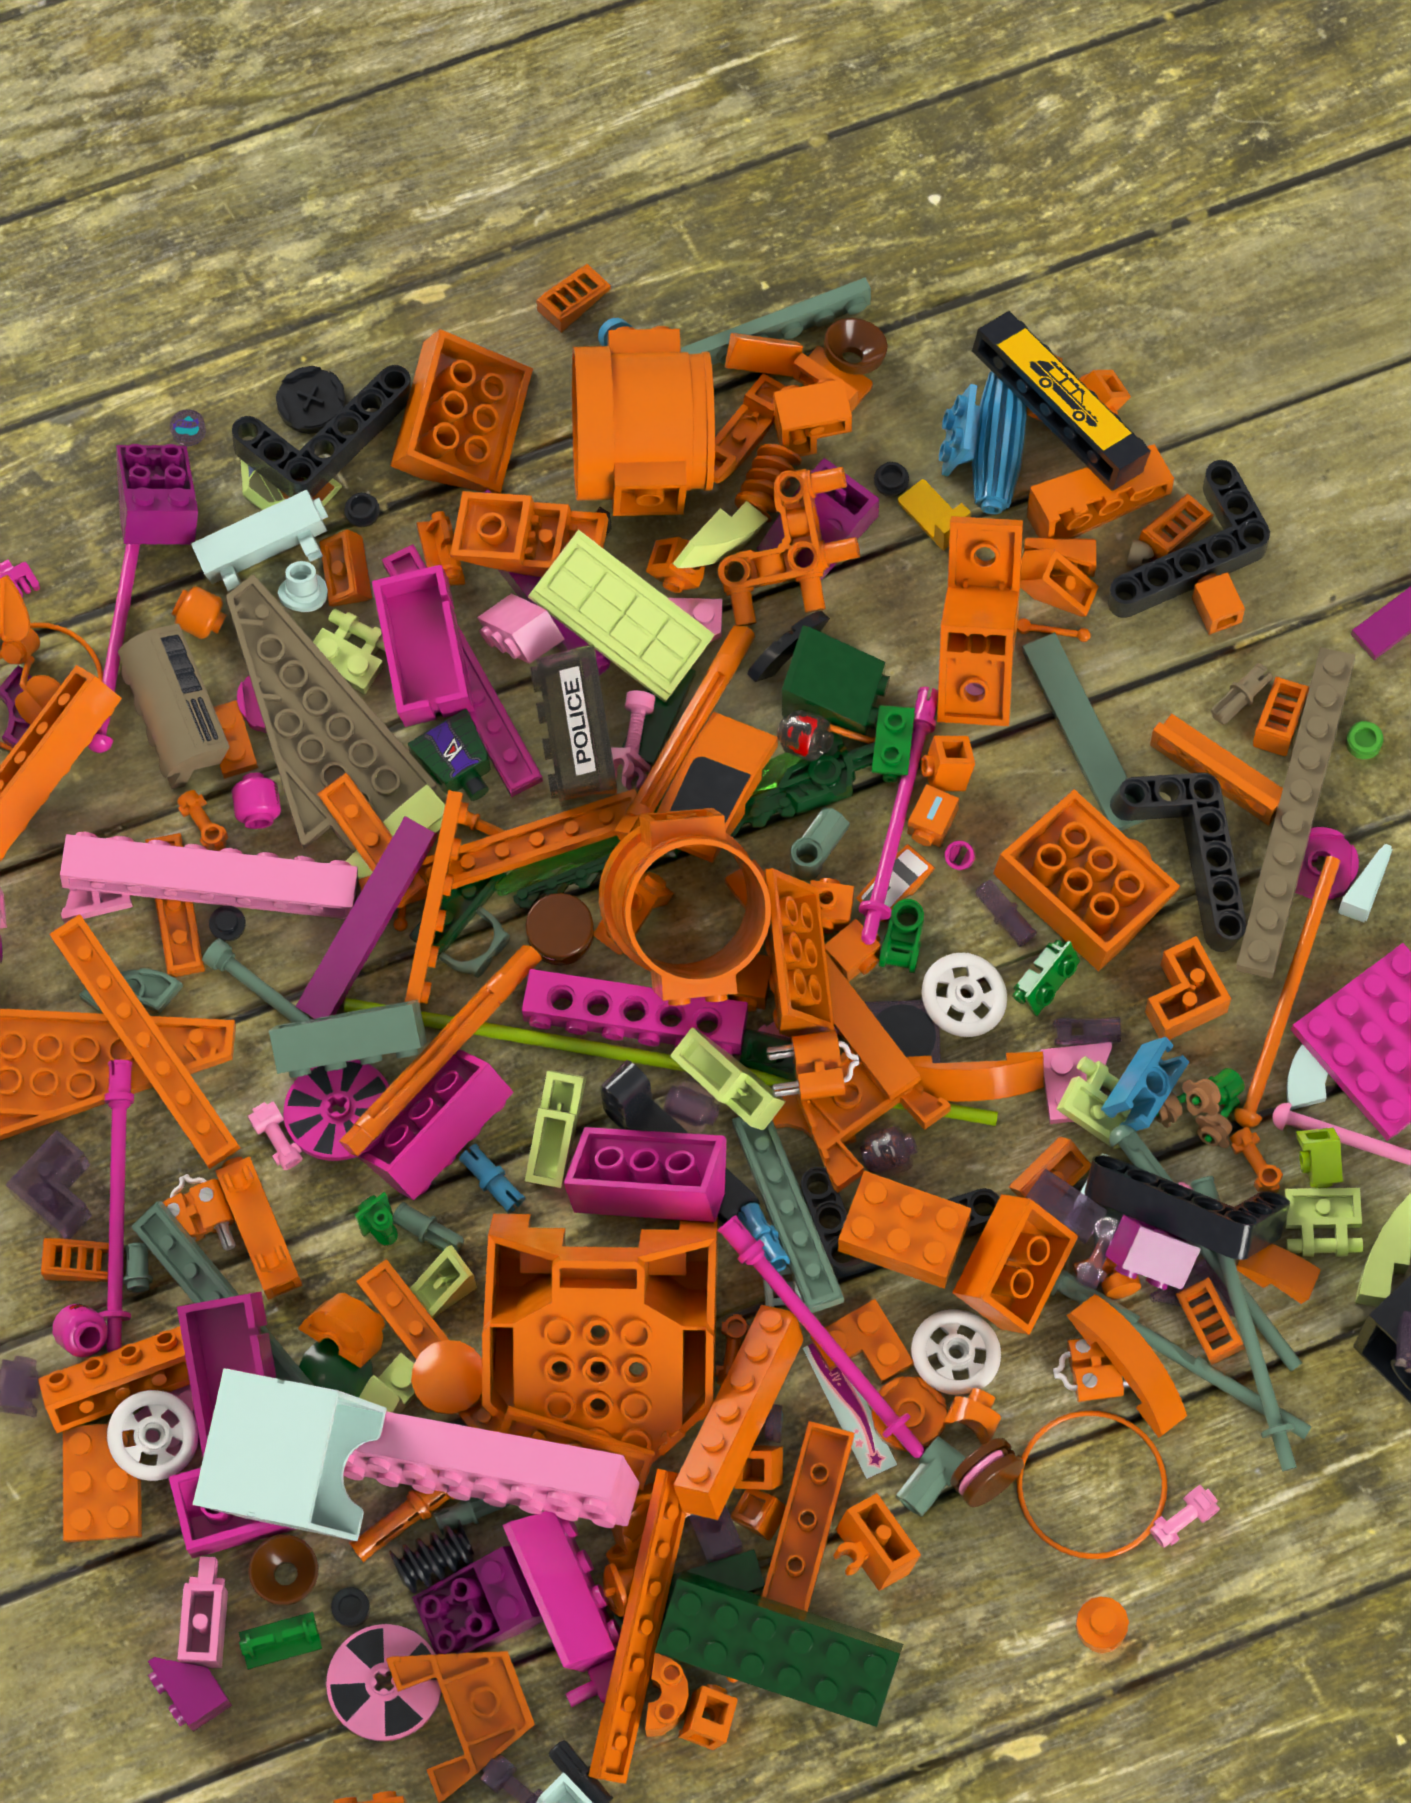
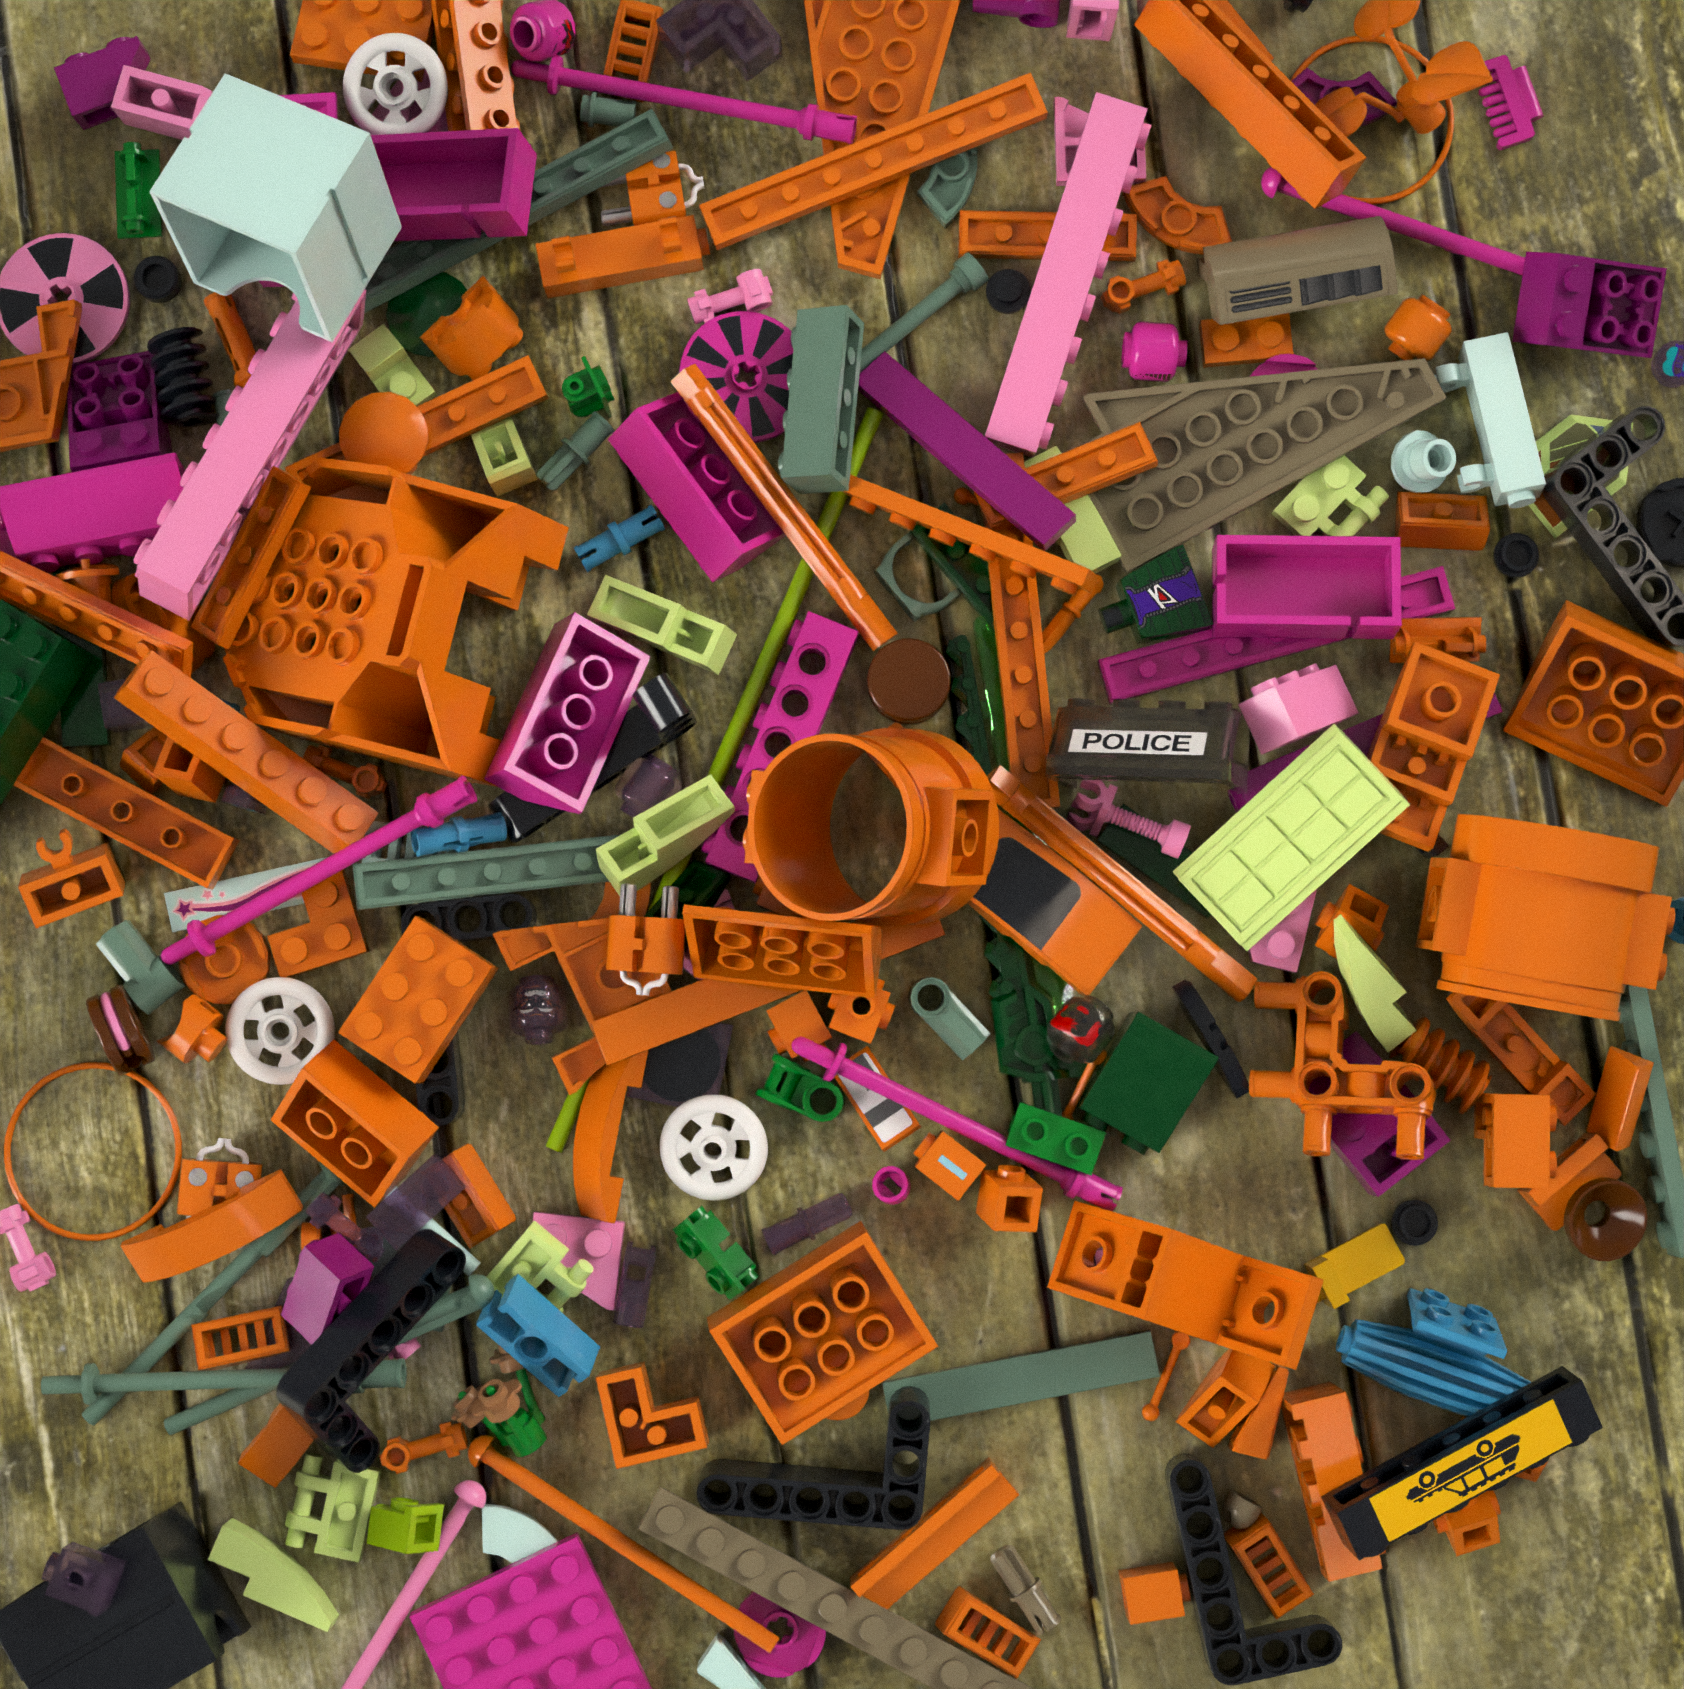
camera: 100 degrees right, 15 degrees up
none -> orange tile [1122,176,1232,255]

